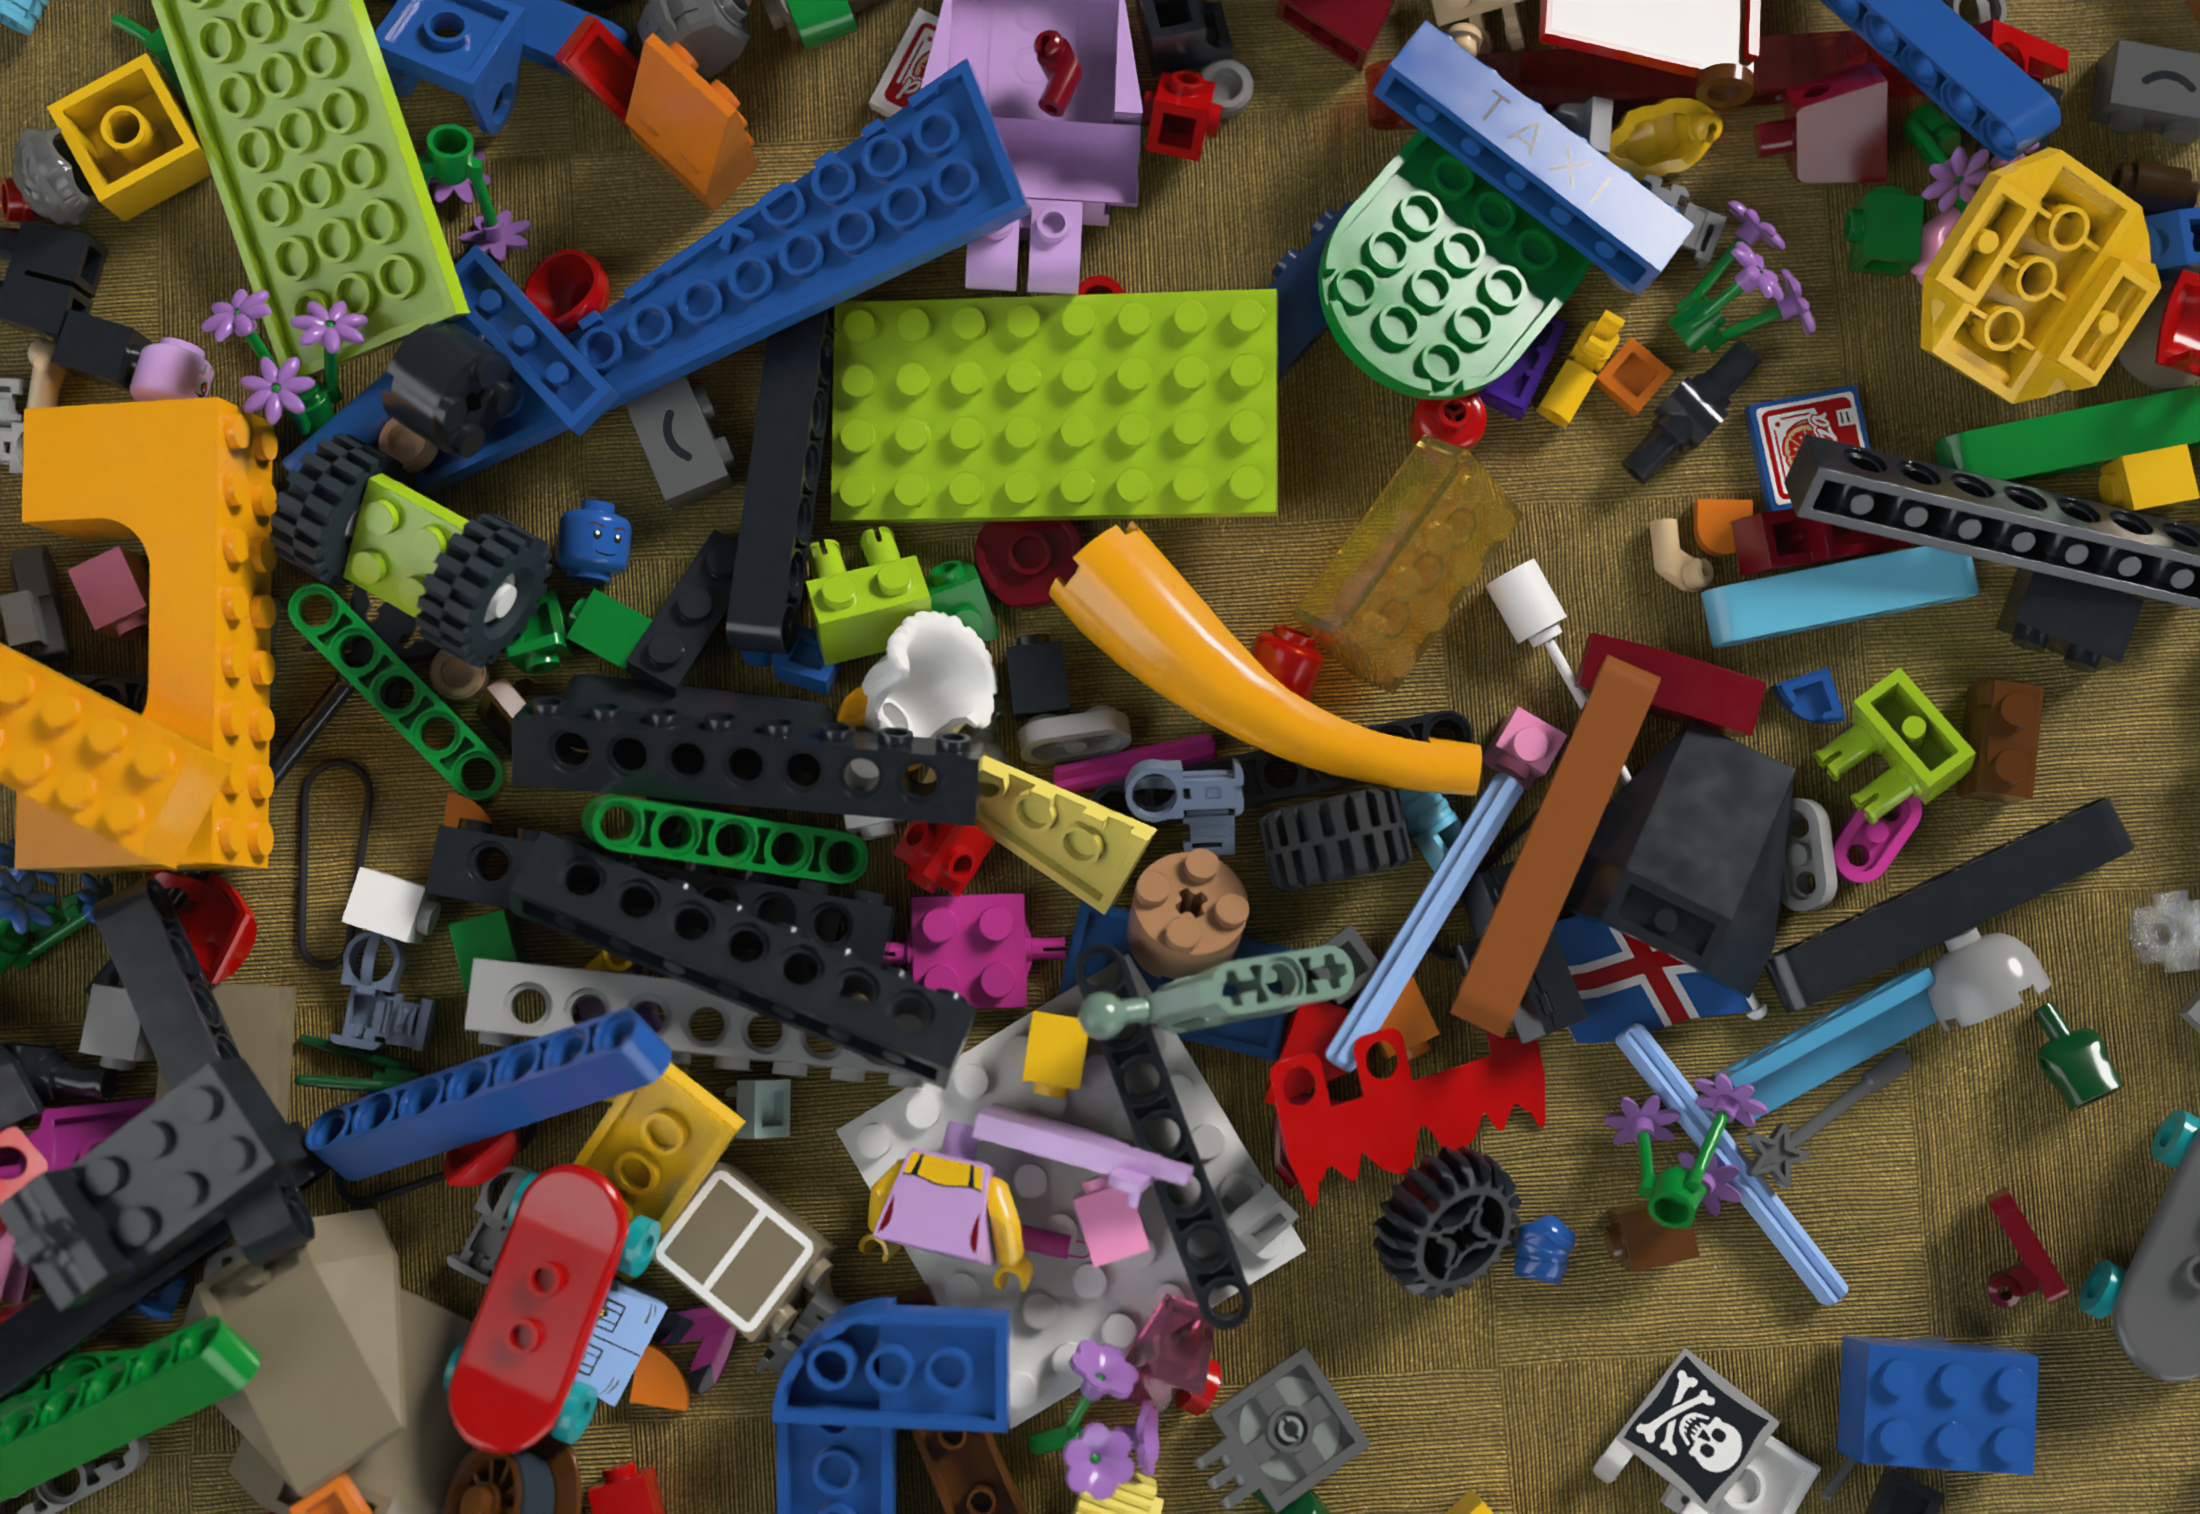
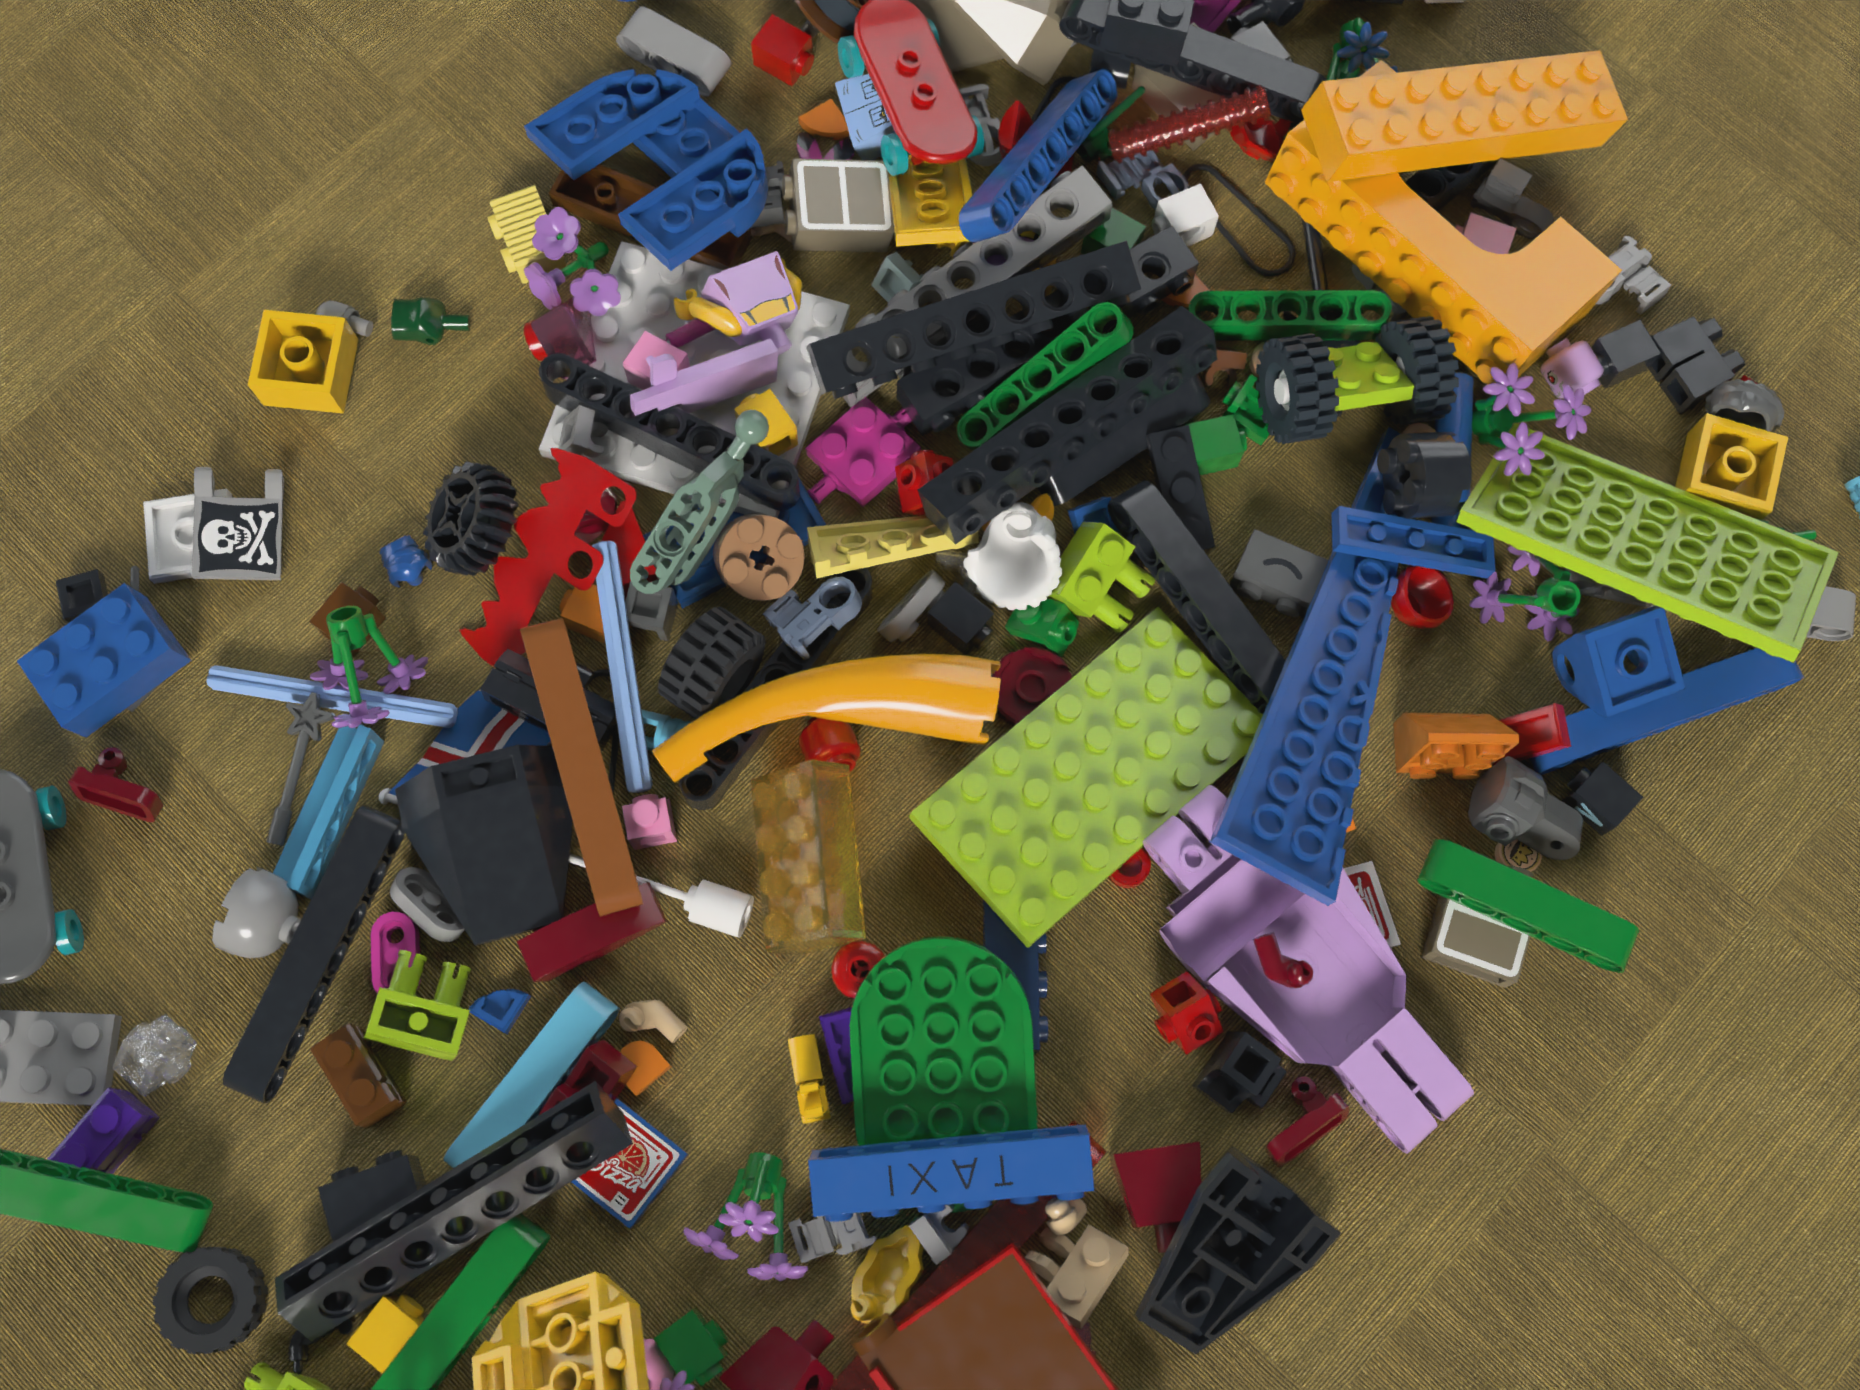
camera: 140 degrees right, 10 degrees down
tan arm [26,338,67,408] -> none
blue head [554,500,632,585] -> none
dark pink axle [1052,733,1217,794] -> none
dark grey piece [1193,1346,1371,1513] -> none
light grey tile [1201,59,1253,118] -> none
orange tile [1593,337,1674,417] -> none
black pin [1621,341,1761,485] -> none
dark green piece [2033,1002,2125,1112] -> none
none -> clear red piece [1108,84,1271,164]

